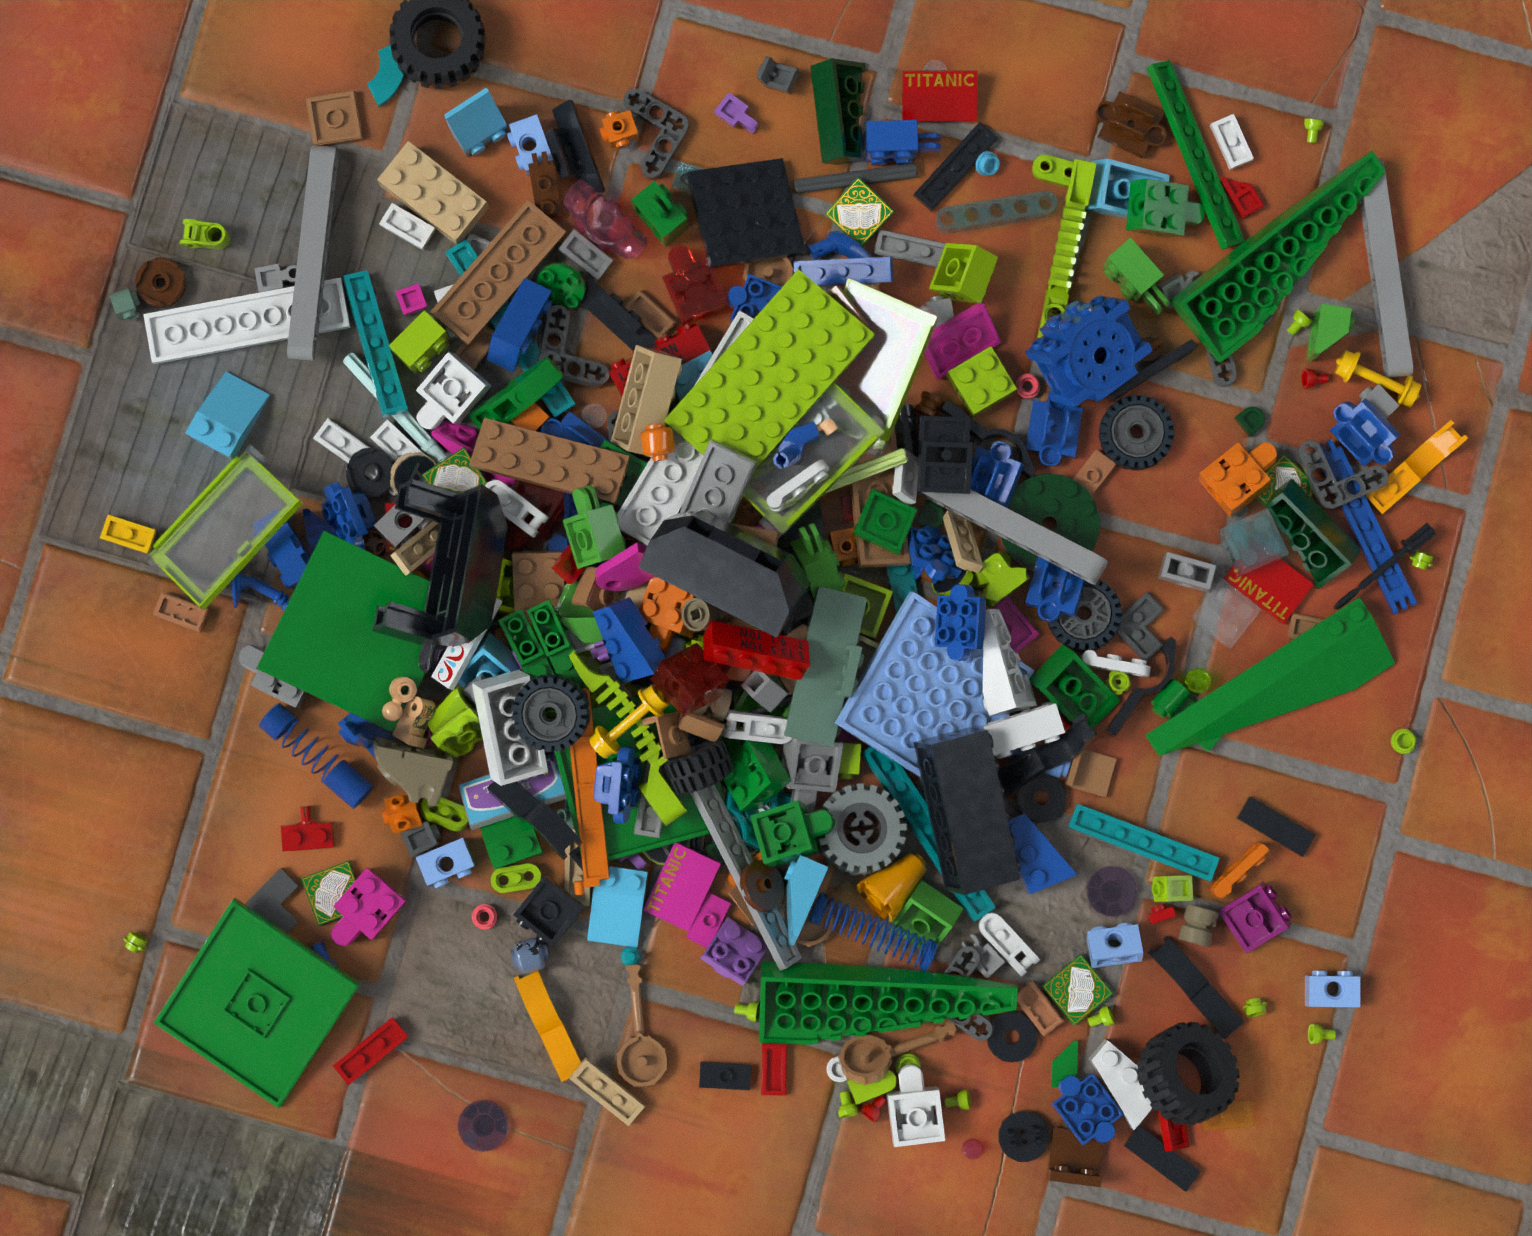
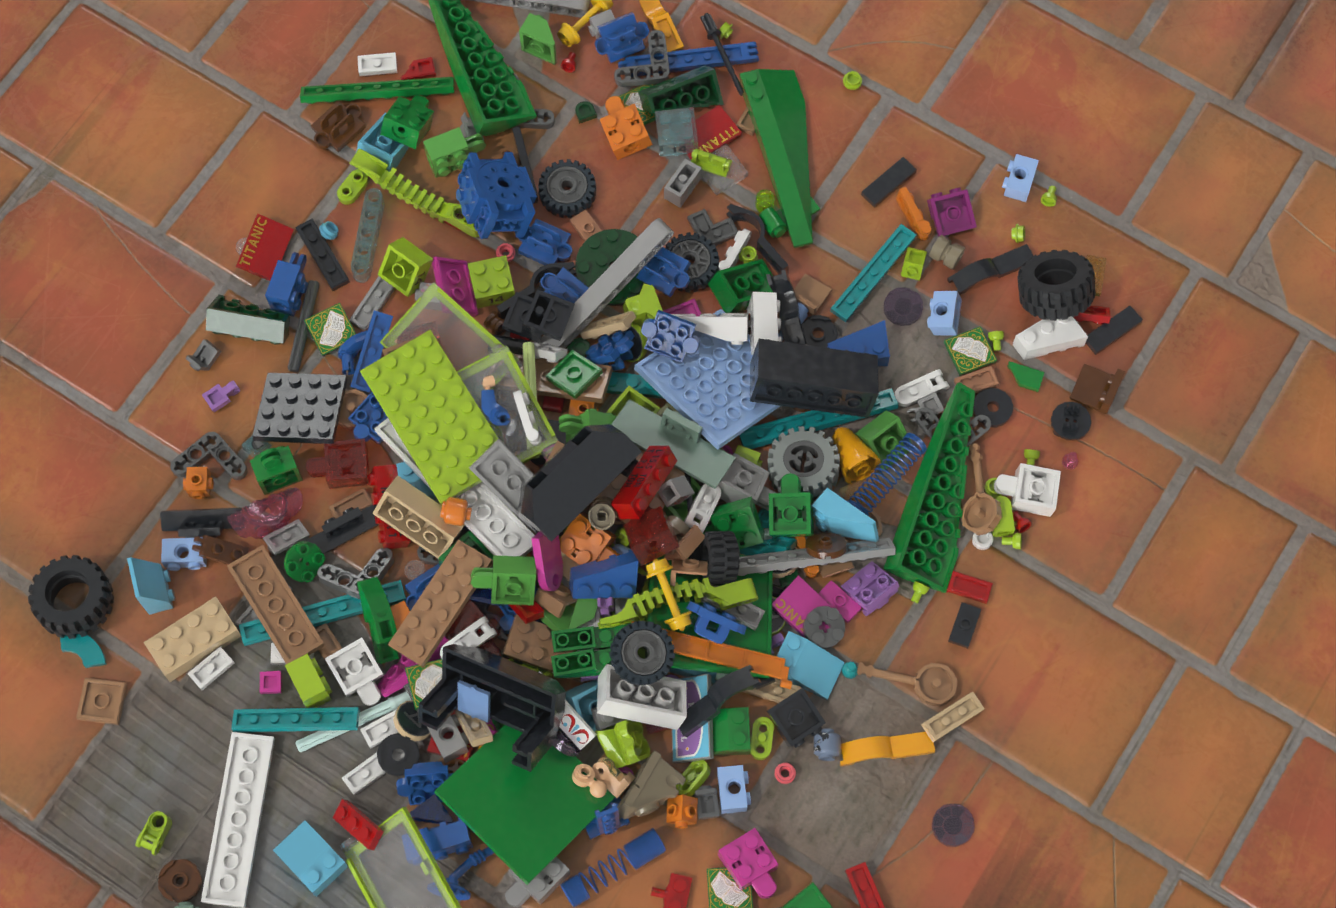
camera: 70 degrees left, 15 degrees down
light grey plate [254,264,297,293] -> none
light grey beam [287,145,339,361] -> none
blue wedge [487,278,552,373] -> none
blue piece [1051,1073,1124,1145] -> none
red plate [1146,903,1176,924] -> none
lime piece [1287,309,1313,336] -> none
lime piece [1304,119,1324,143] -> none
none -> red plate [332,799,384,850]
none -> medium blue piece [458,680,490,723]
none -> lime hinge [691,149,732,178]
none -> dark grey plate [803,606,845,649]

